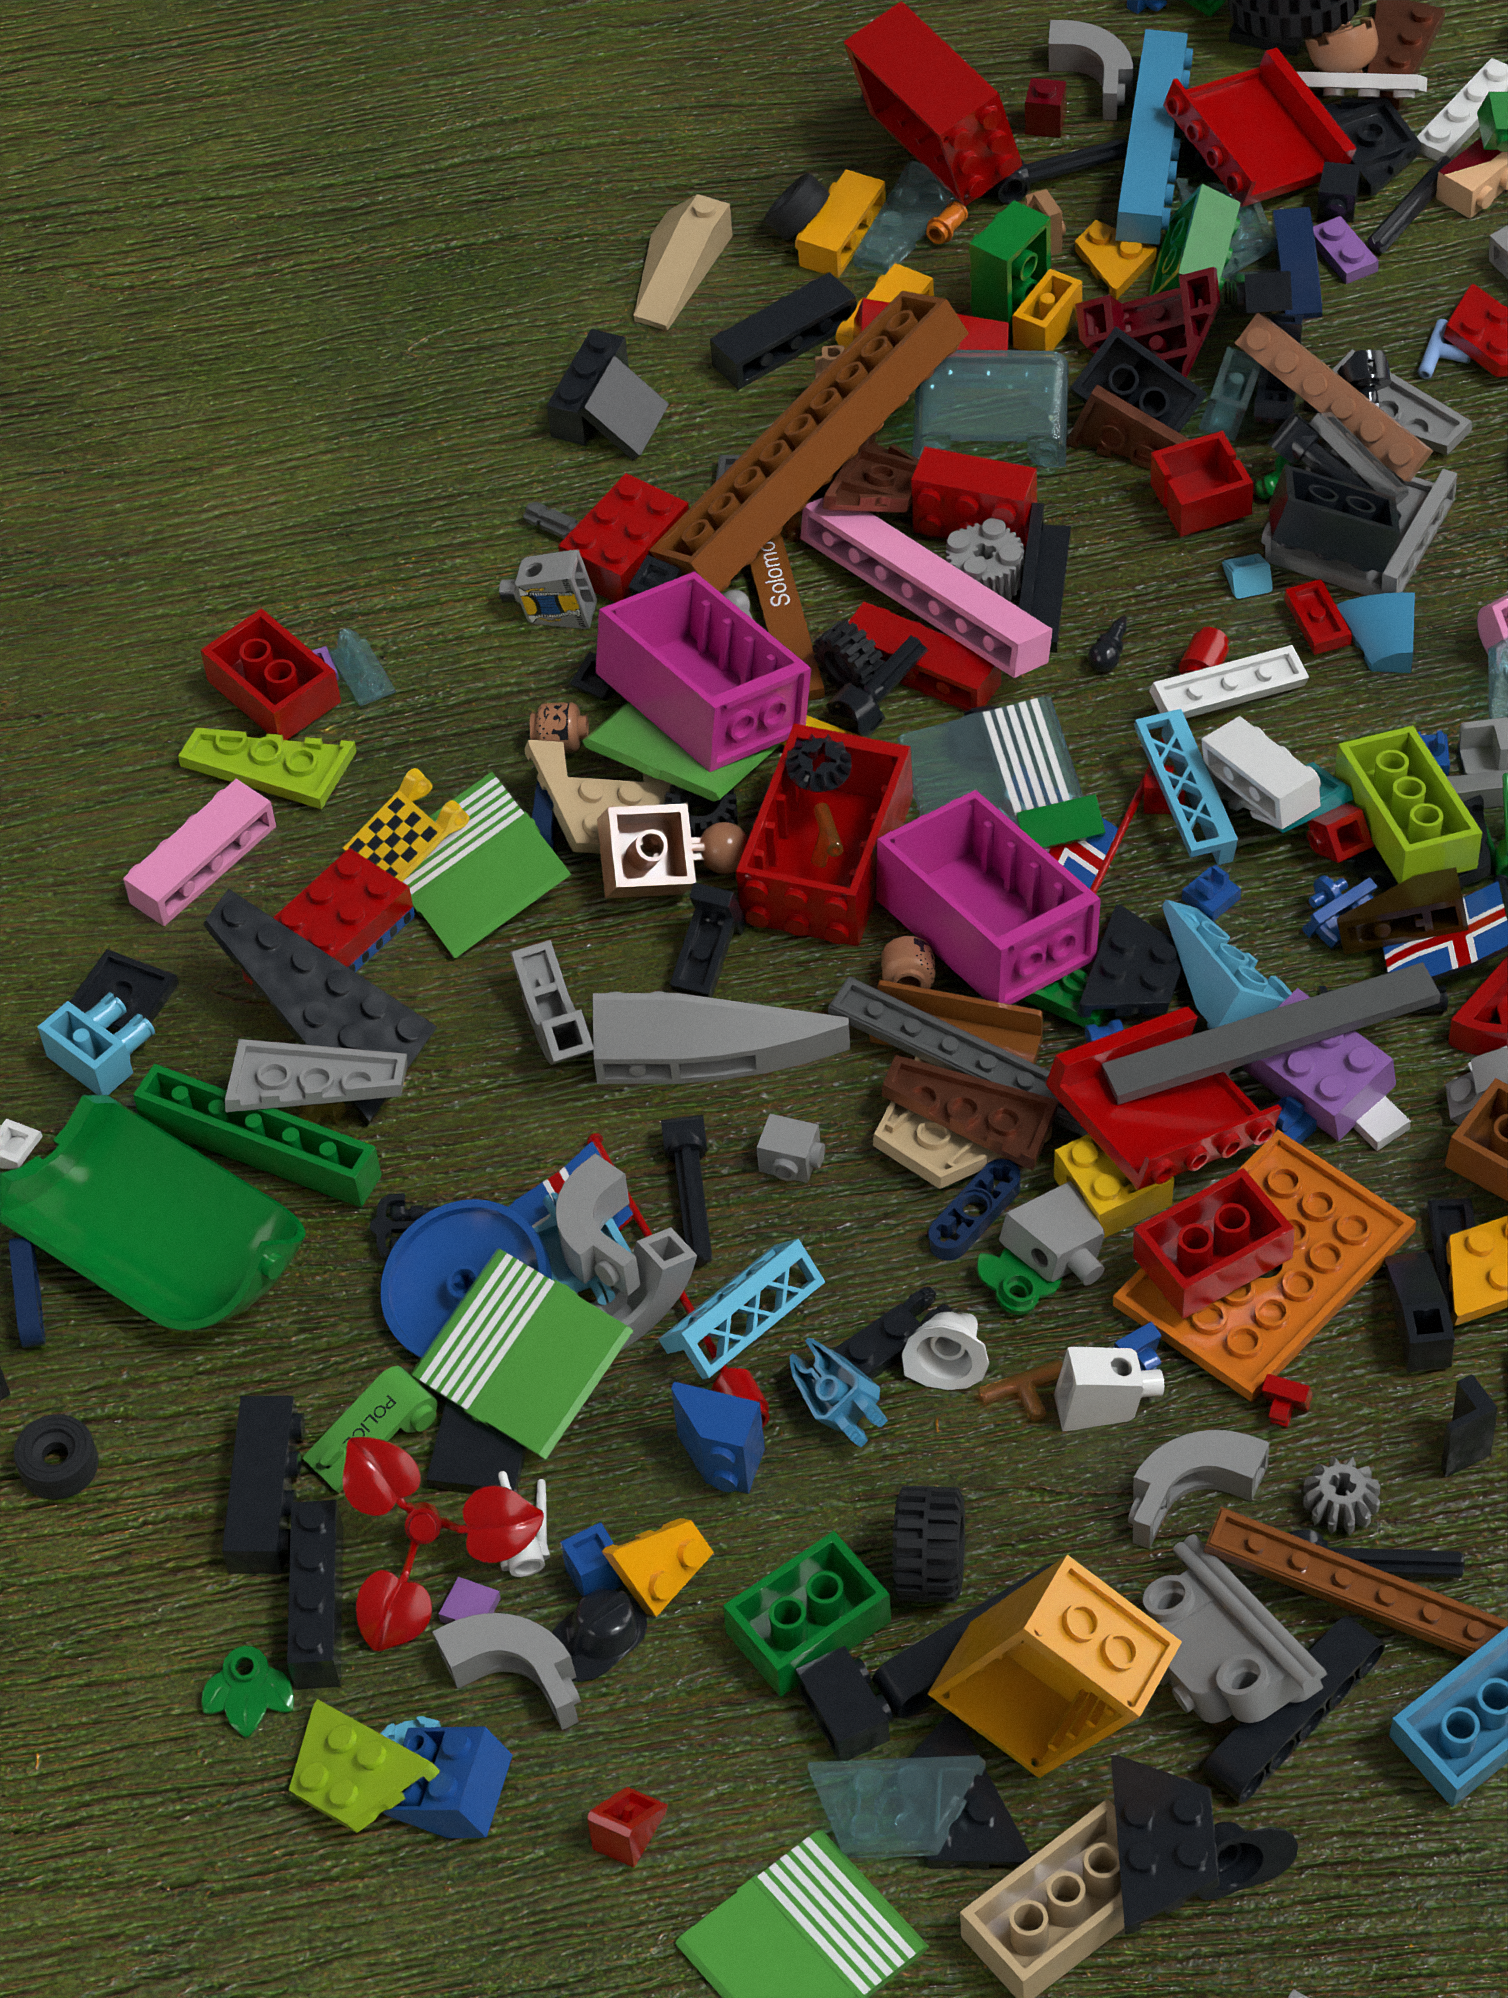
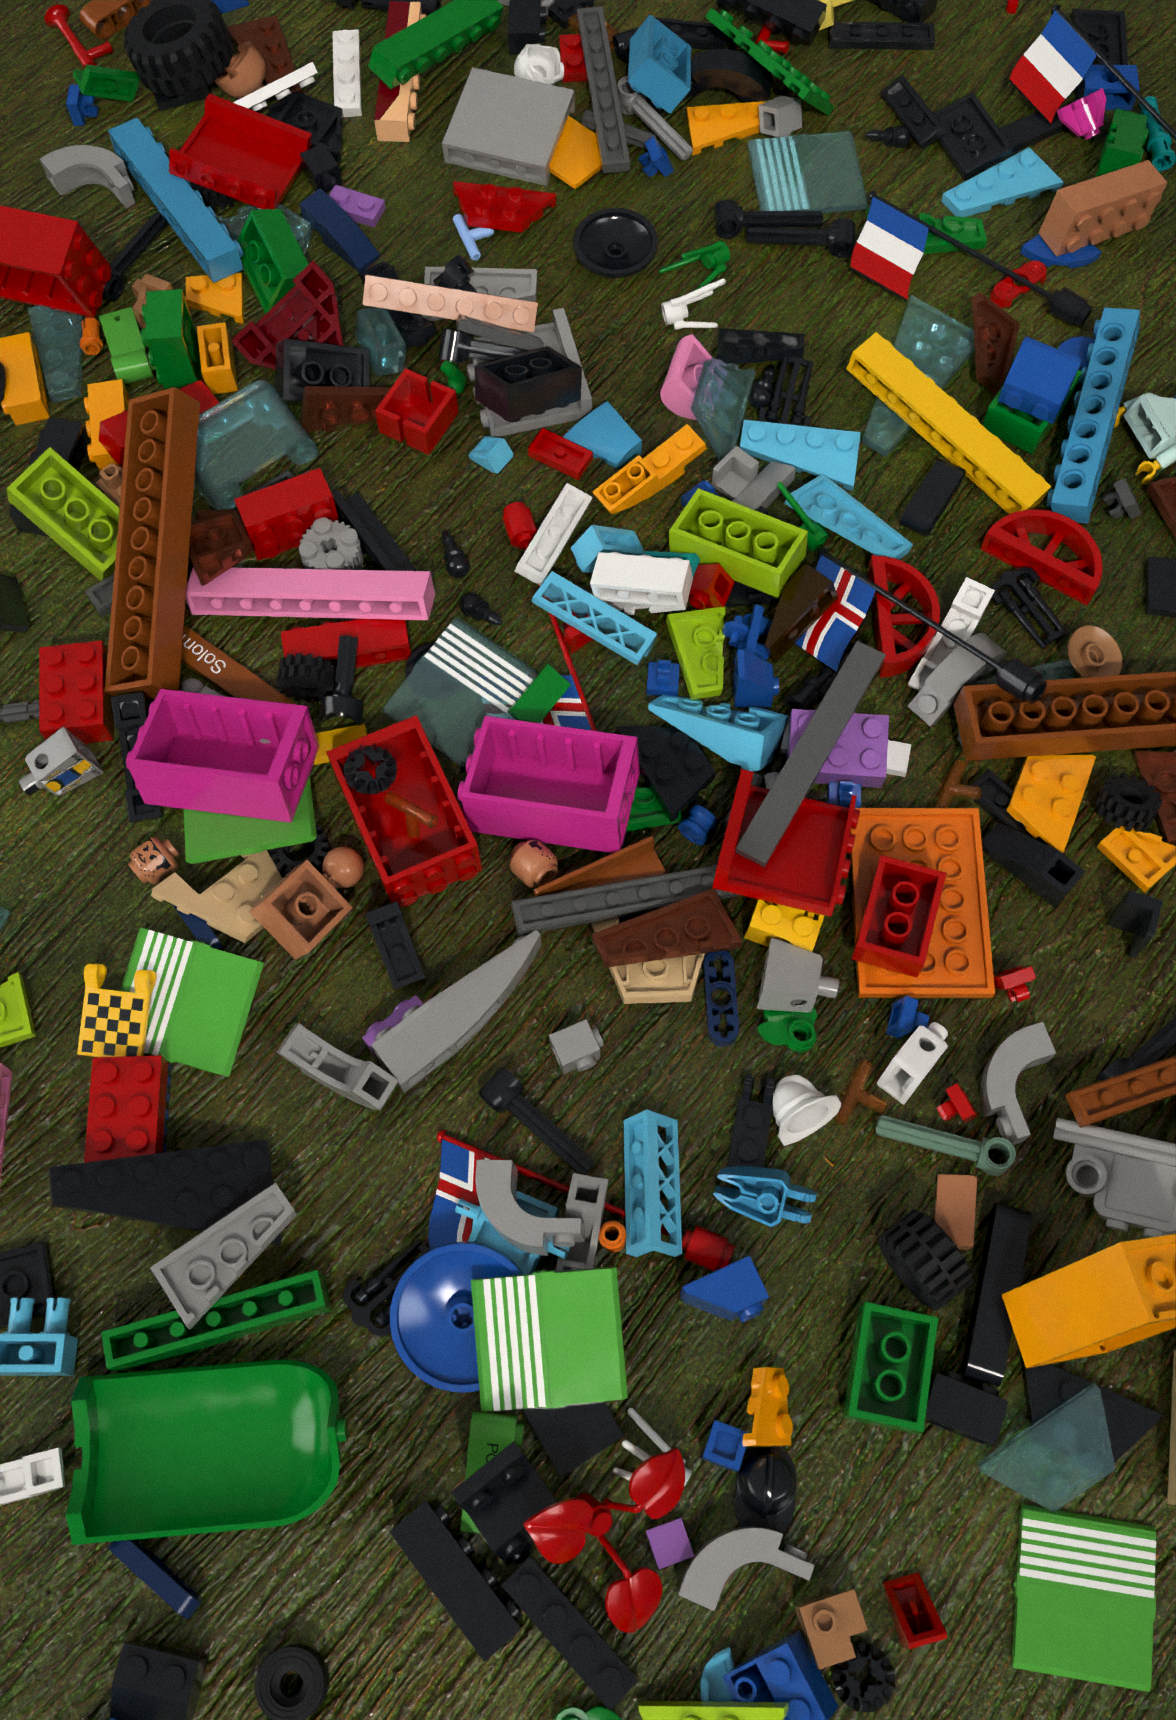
camera: 45 degrees left, 15 degrees up
dark red brick [1025,78,1067,138] -> none
black brick [1223,269,1293,313] -> none
light grey gear [1303,1456,1380,1536] -> none
black axle [1367,155,1453,255] -> none
none -> lime brick [7,447,120,581]
none -> bright green door [99,307,156,385]
none -> black bracket [451,1441,558,1565]
none -> black bar [459,593,502,625]
none -> medium azure arch [571,525,645,573]
none -> light orange slope [593,424,707,514]
none -> orange pin [598,1221,626,1253]
none -> lime wing [666,607,725,700]
none -> blue slope [733,650,779,708]
none -> medium nougat brick [794,1589,868,1670]
none -> black gear [832,1643,896,1712]
none -> sand green axle [875,1115,1016,1176]
none -> nougat slope [934,1174,977,1250]
none -> clear orange piece [935,760,981,808]
none -> red tile [936,1083,979,1123]

